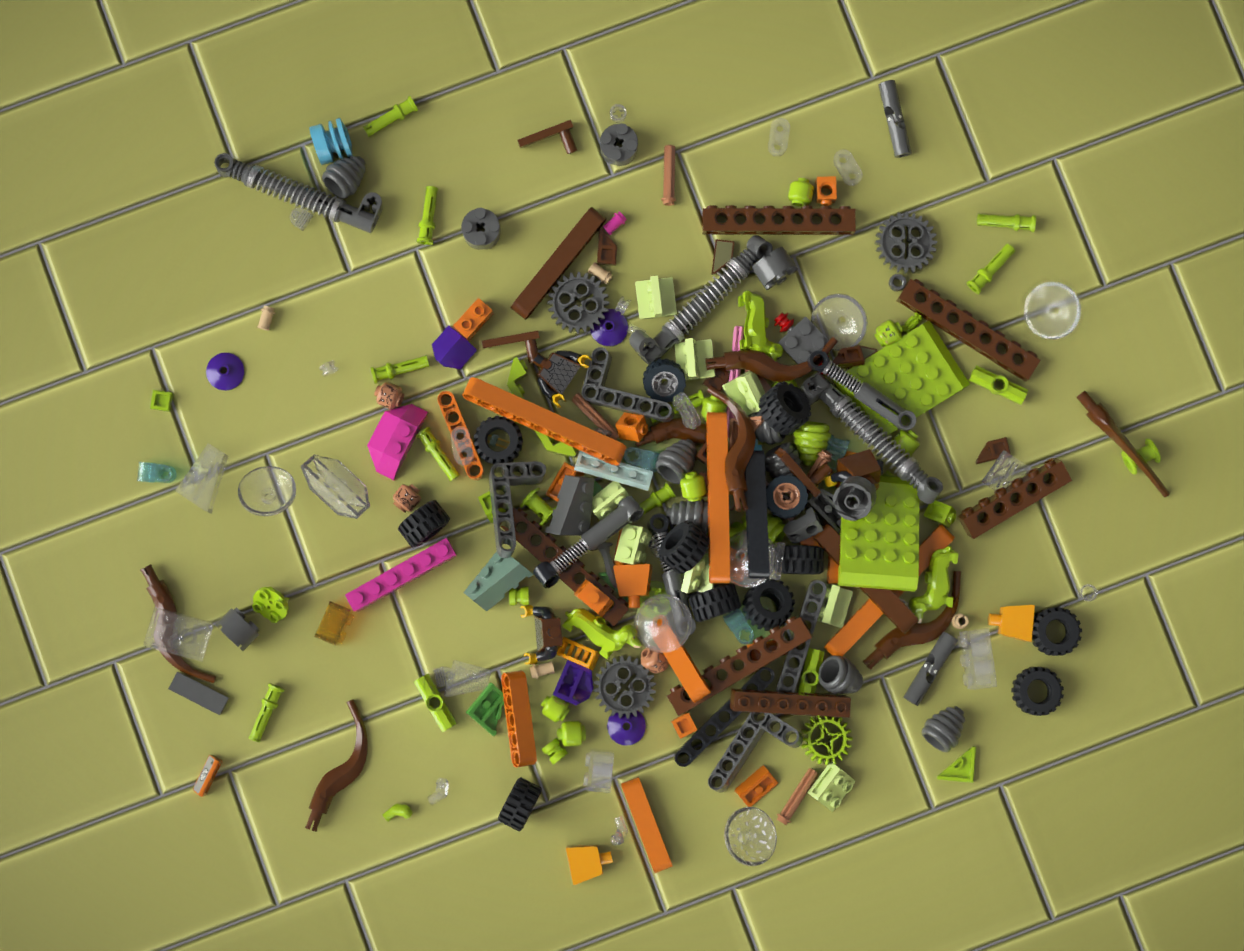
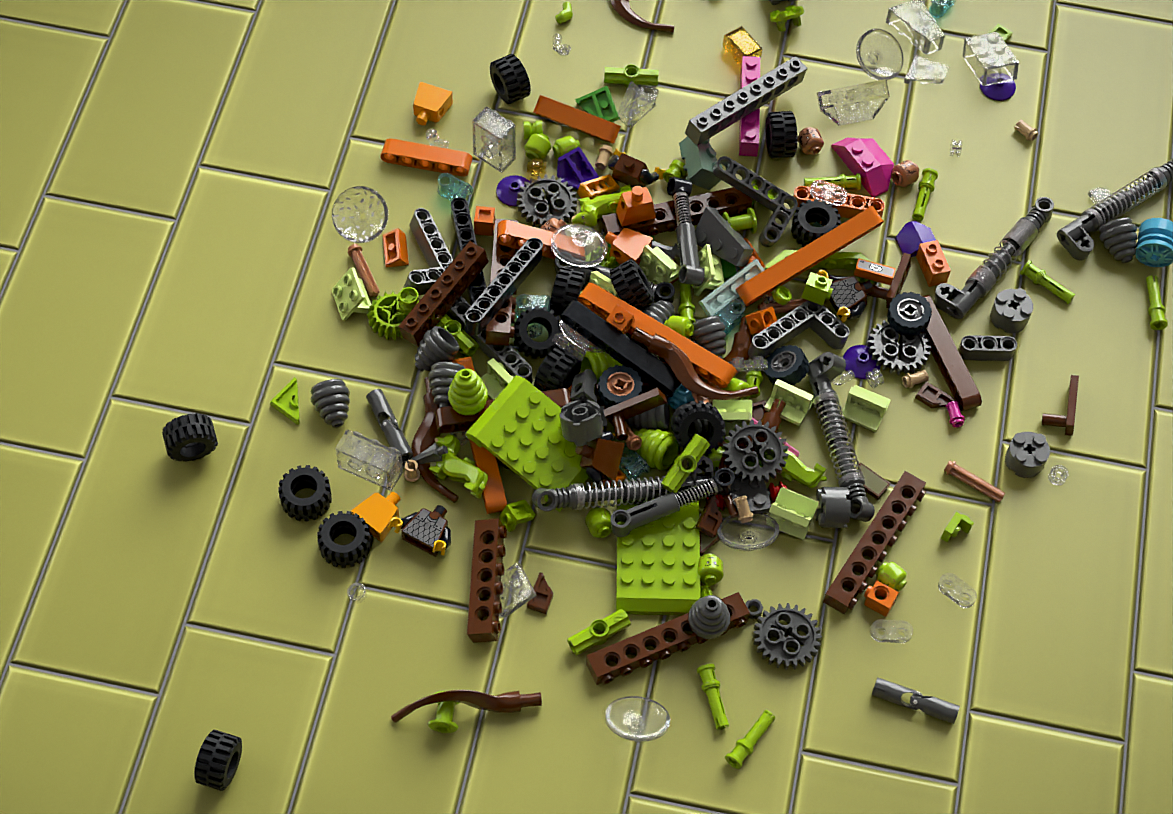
camera: 120 degrees right, 25 degrees down
none -> black tyre [162,413,218,462]
none -> torso [388,505,451,557]
none -> lime wheel [399,287,419,314]
none -> dark grey piece [400,443,448,468]
none -> dark grey piece [428,362,466,408]
none -> clear light blue piece [438,173,474,201]
none -> lime piece [448,369,488,415]
none -> black beam [464,238,543,335]
none -> clear yellow plate [527,159,547,177]
none -> orange brick [606,304,635,335]
none -> lime piece [660,434,710,494]
none -> dark grey brick [685,56,808,146]
none -> dark grey piece [688,595,730,639]
none -> dark grey gear [722,419,788,484]
none -> tan pin [734,496,754,523]
none -> yellowish green bracket [767,487,819,540]
none -> lime tile [772,286,792,305]
none -> lime brick [801,272,833,305]
none -> slope [854,258,896,285]
none -> black wheel [887,292,932,336]
none -> clear wing [904,55,950,84]
none -> dark grey piece [934,197,1054,319]
none -> lime bracket [941,512,974,543]
none -> dark grey beam [958,335,1017,361]
none -> clear brick [962,32,1019,86]

